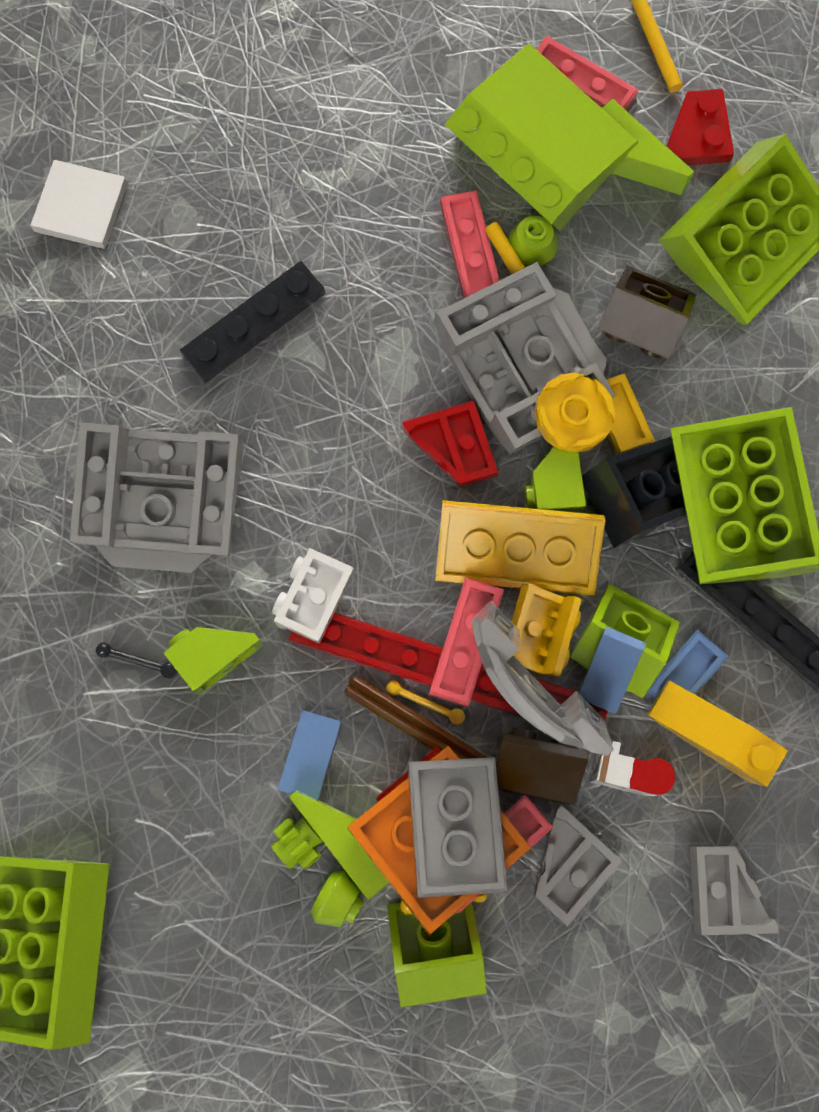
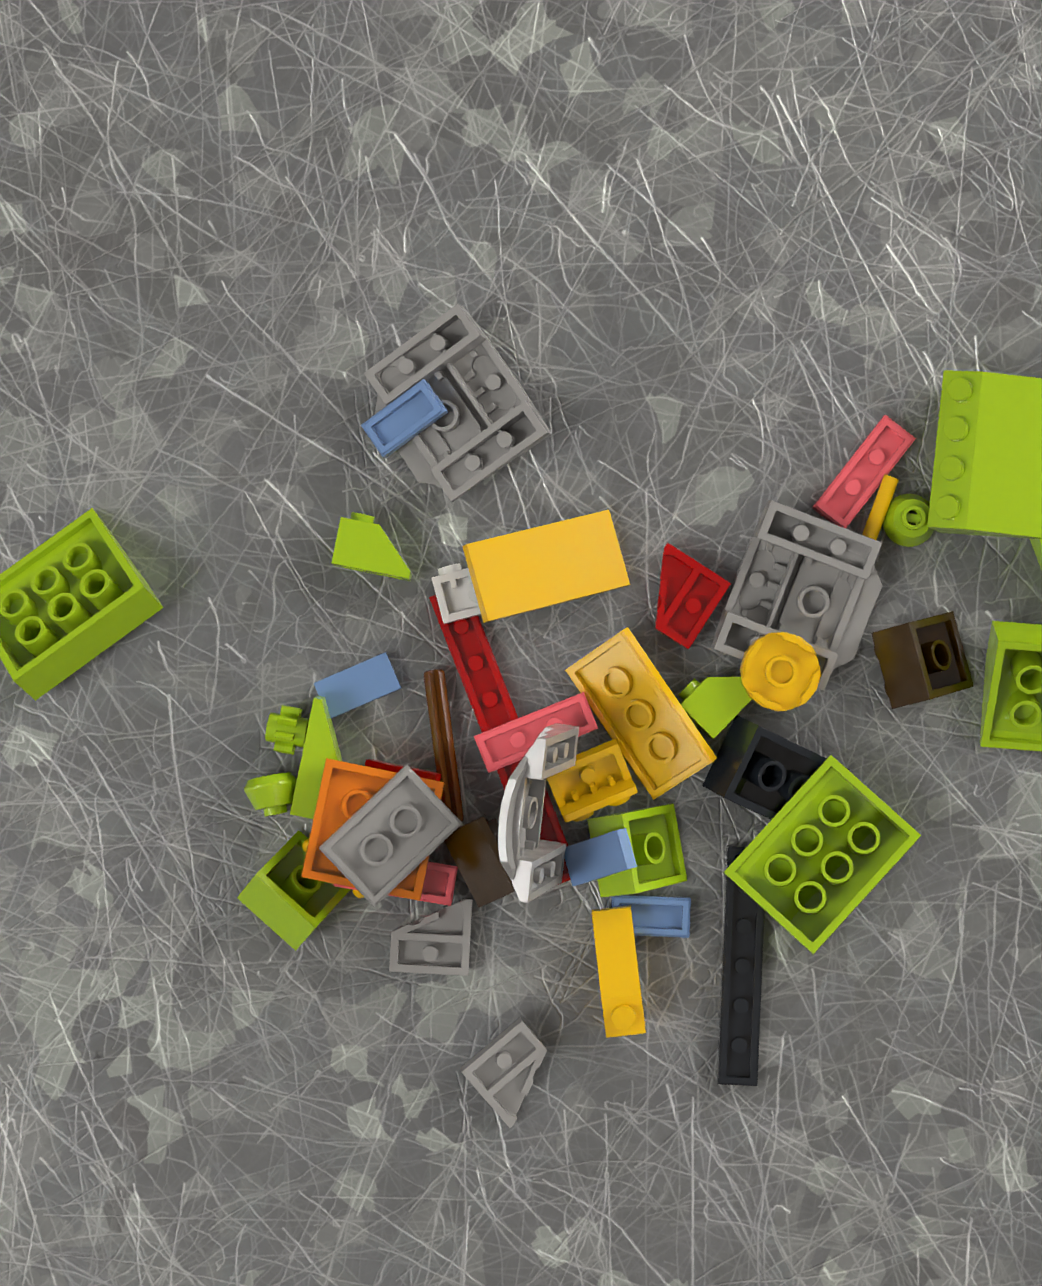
camera: 50 degrees right, 10 degrees up
white tile [30,160,128,249] -> none
black hinge [96,642,178,679] -> none
black plate [180,261,325,383] -> none
yellow hinge [386,680,465,725] -> none
leg [590,740,675,796] -> none
yellow tile [607,373,655,455] -> none
none -> medium blue tile [361,379,448,458]
none -> yellow tile [462,510,630,623]

